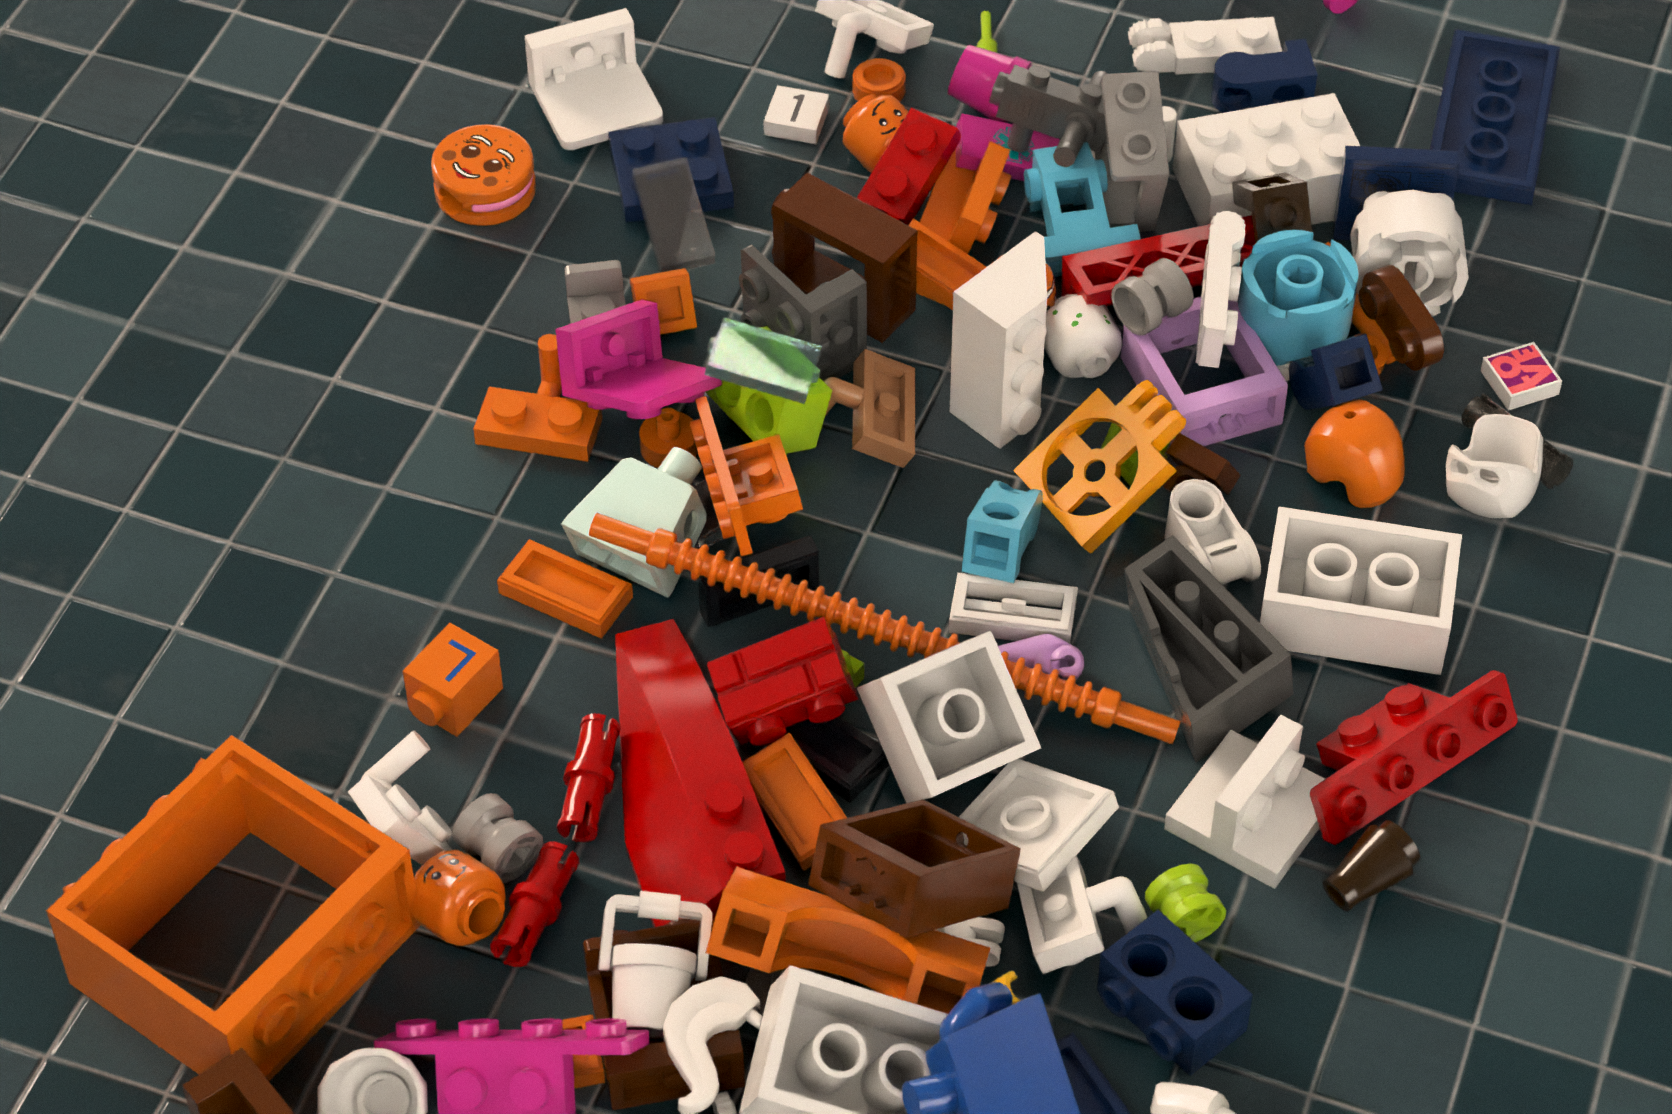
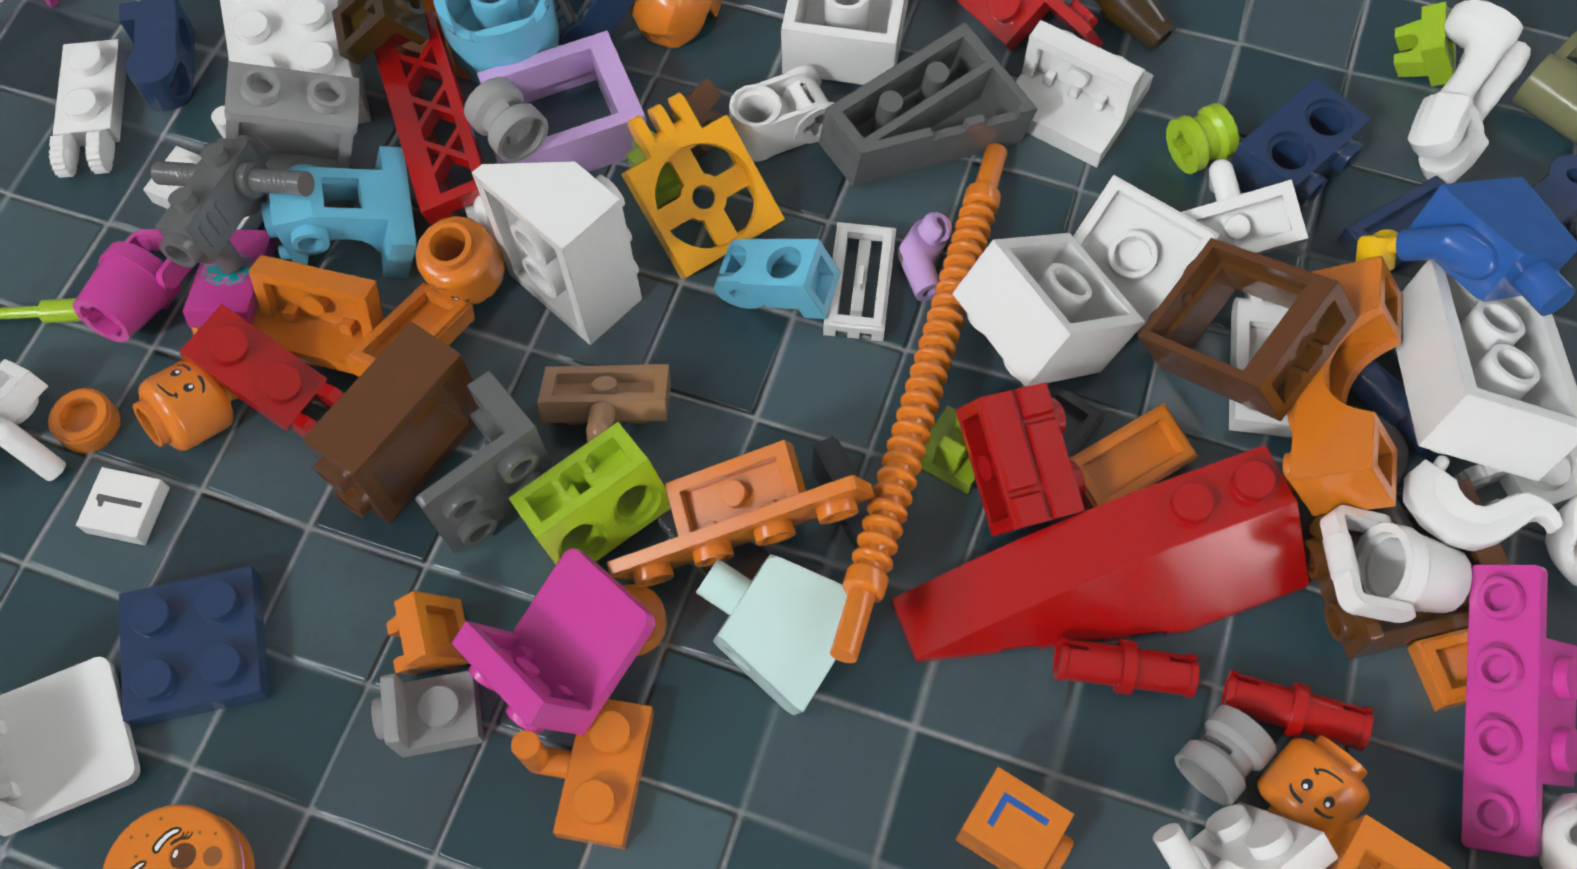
camera: 90 degrees left, 15 degrees up
orange tile [497,539,633,639] -> none
clear tile [632,157,715,273] -> none
clear light blue piece [704,317,822,404] -> none
white hinge [1196,210,1246,368] -> none

